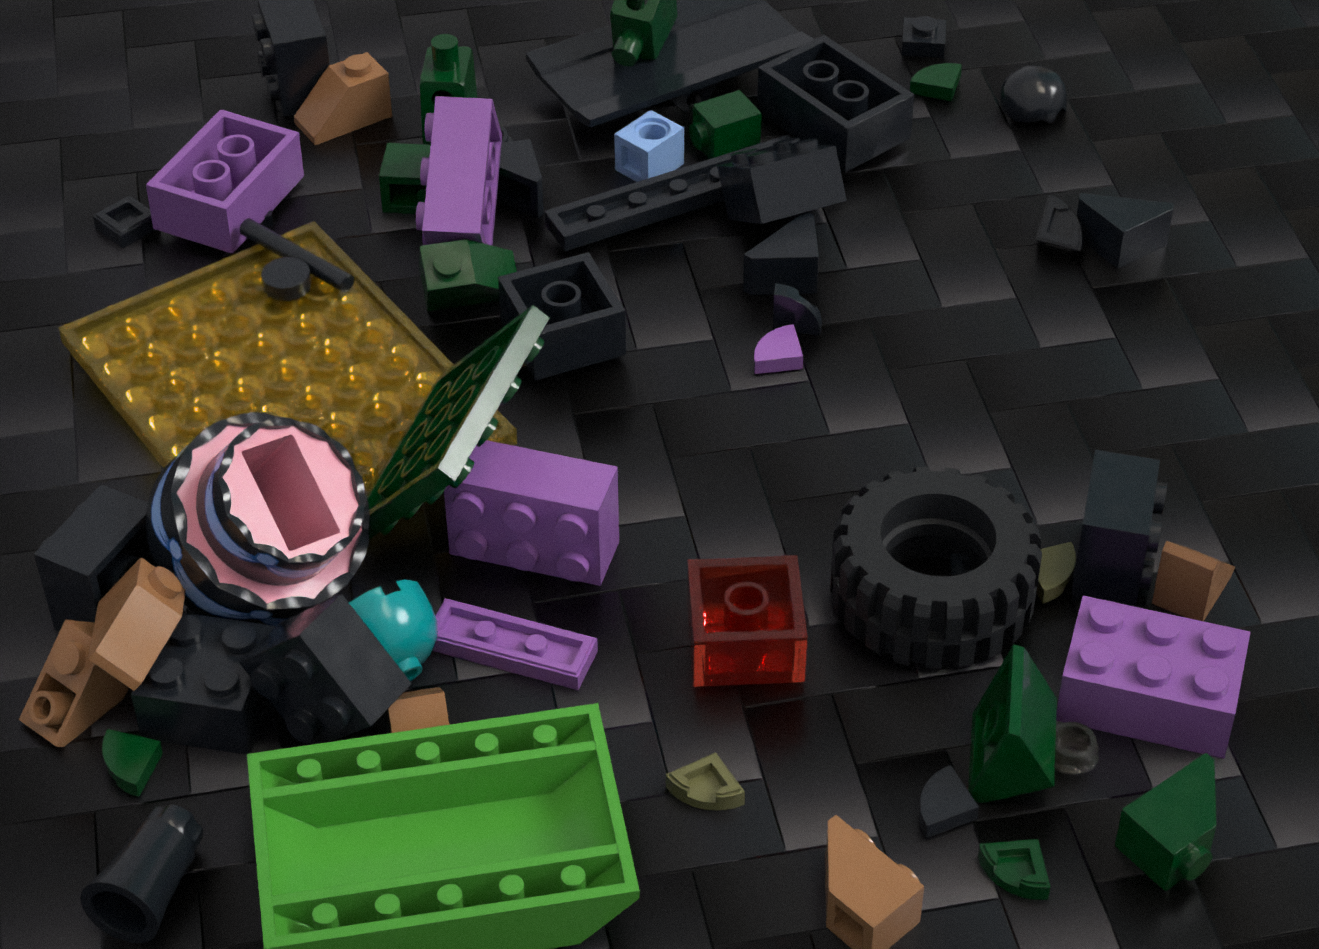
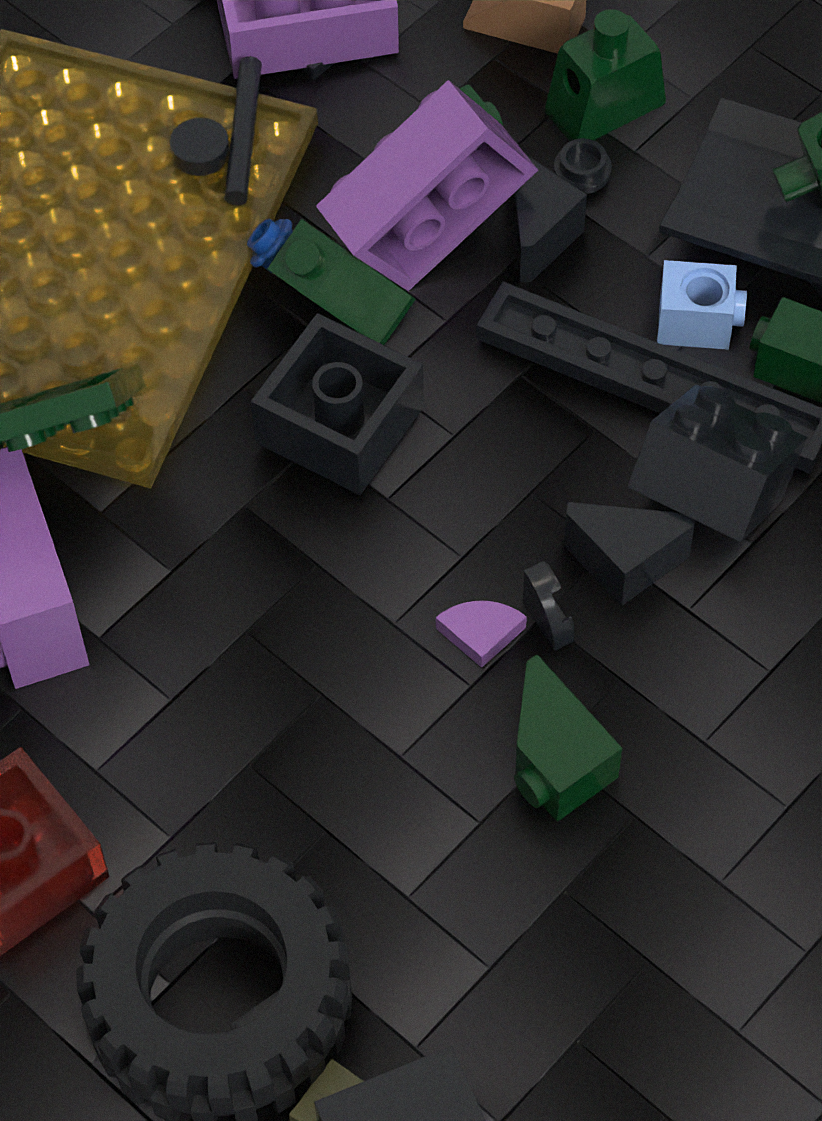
camera: 55 degrees right, 15 degrees up
none -> blue plate [247,218,293,273]
none -> dark green slope [514,655,622,822]

